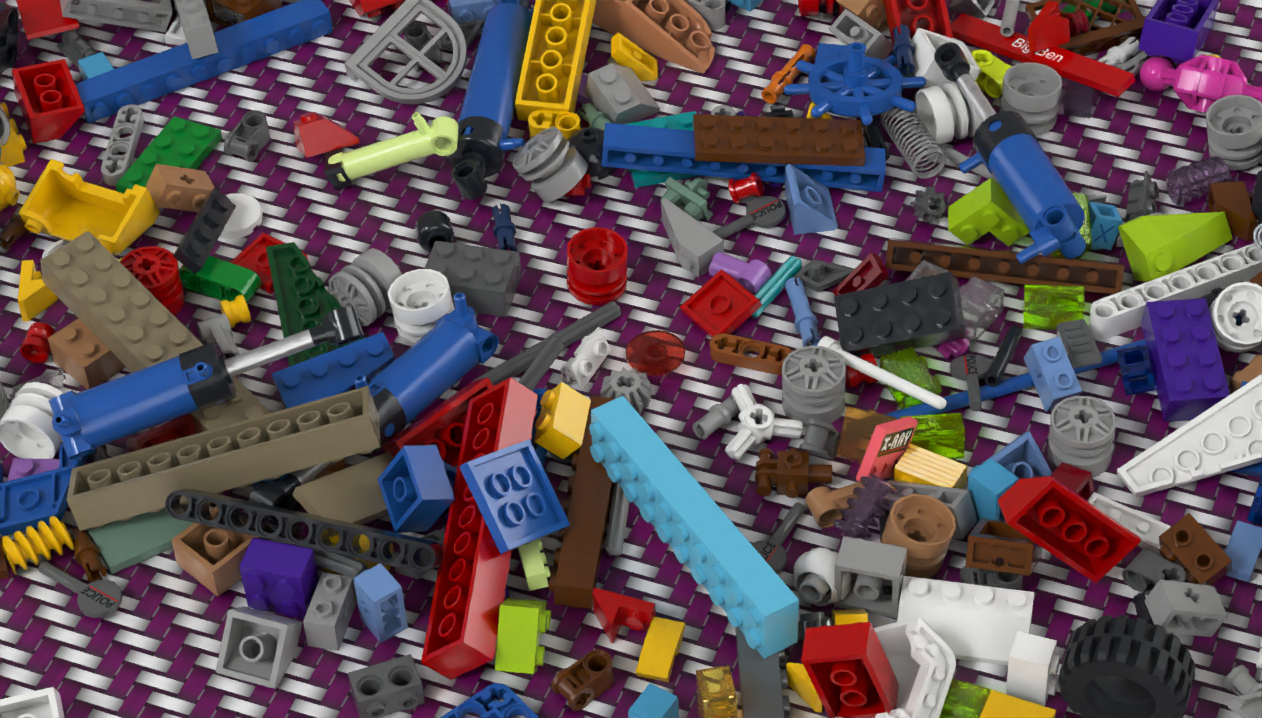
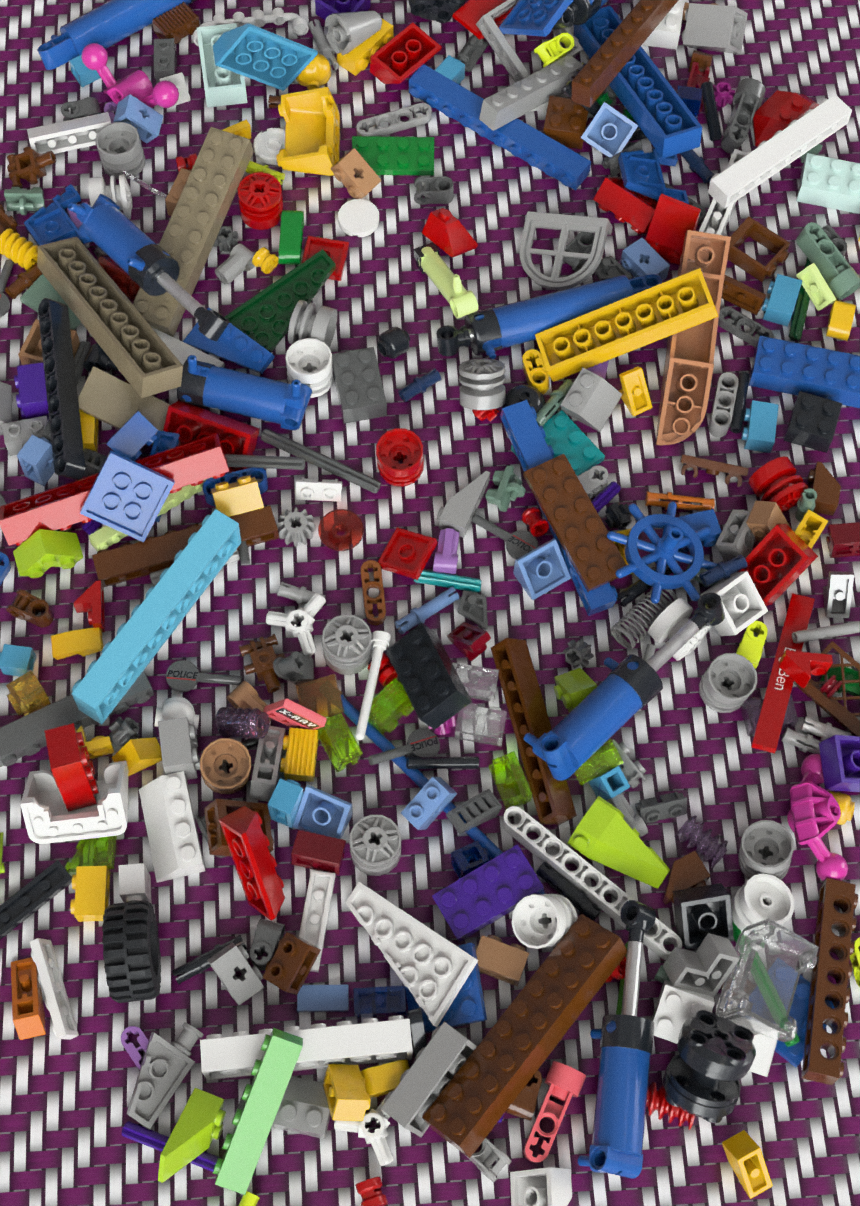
camera: 60 degrees right, 20 degrees up
black plate [173,188,236,274] -> none
none -> reddish brown plate [680,454,749,487]

